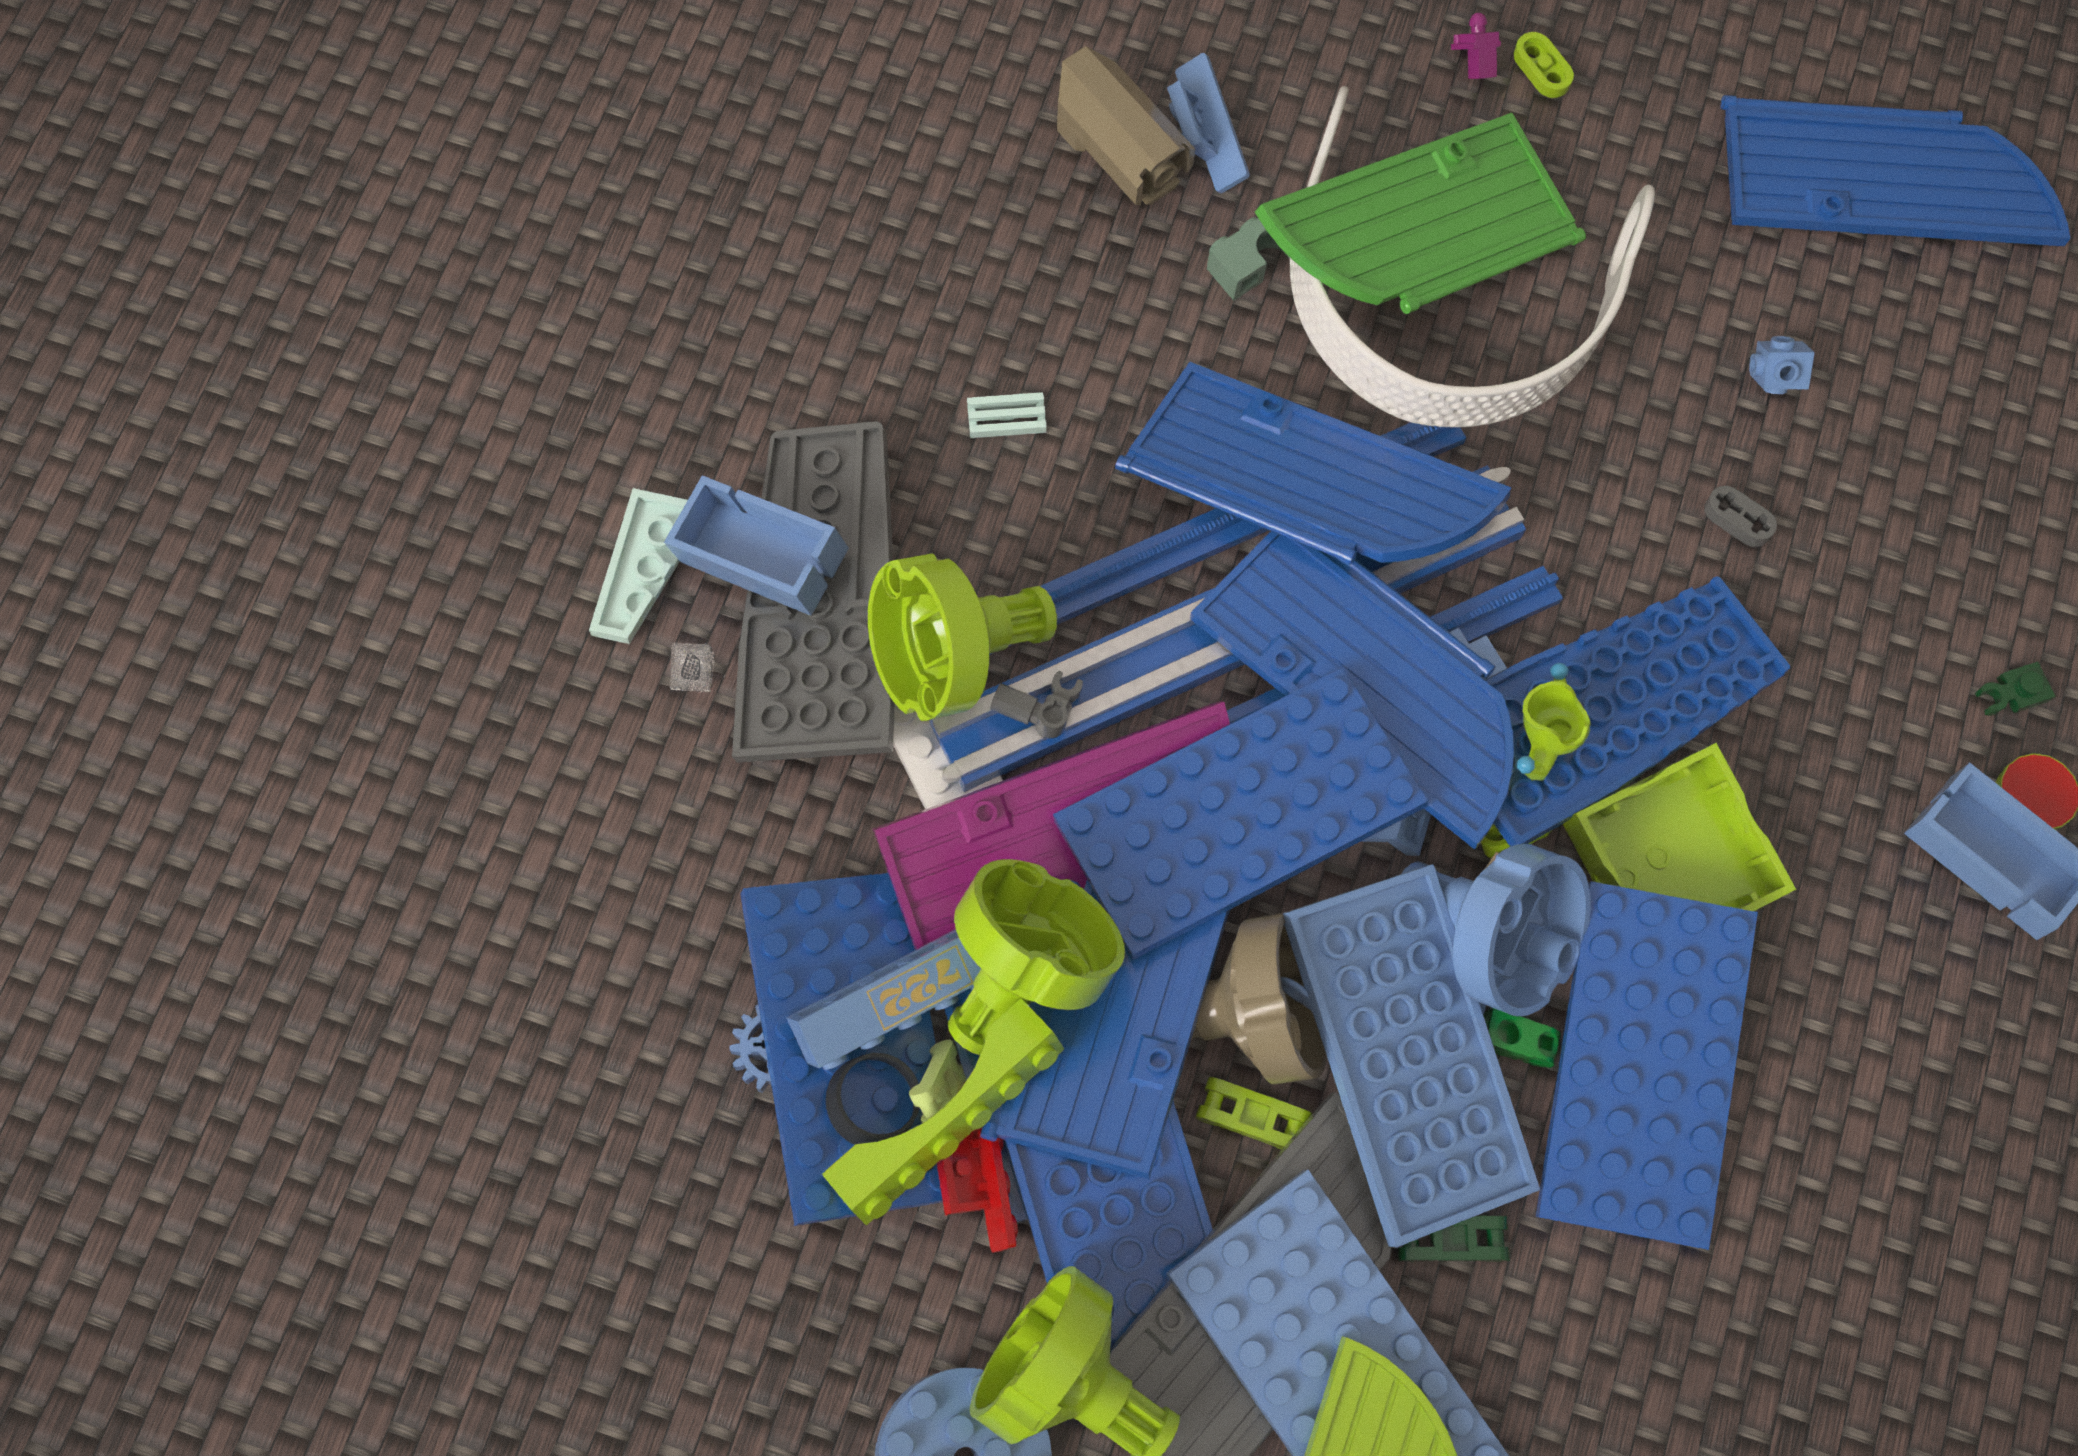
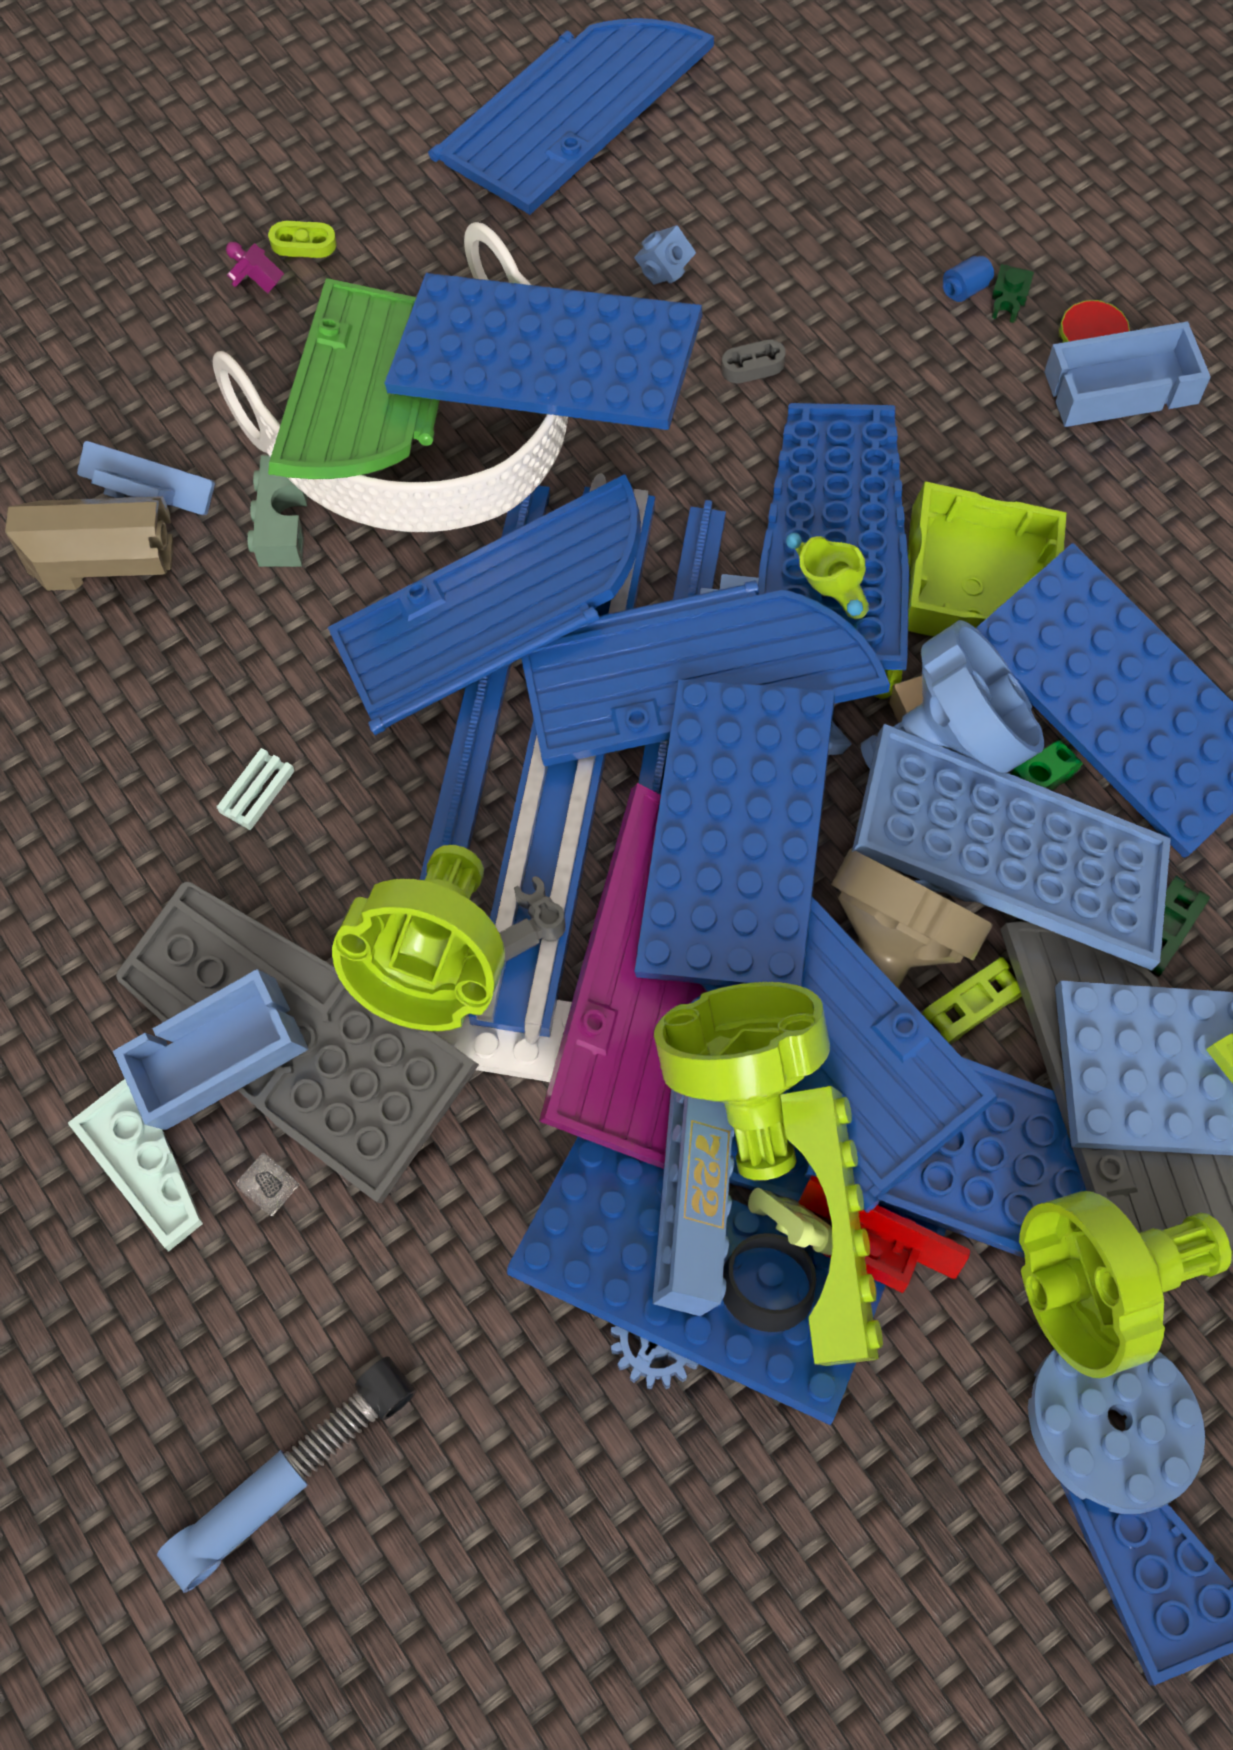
camera: 50 degrees left, 5 degrees down
none -> piece [157,1356,417,1593]
none -> blue plate [384,273,703,430]
none -> blue brick [943,256,994,302]

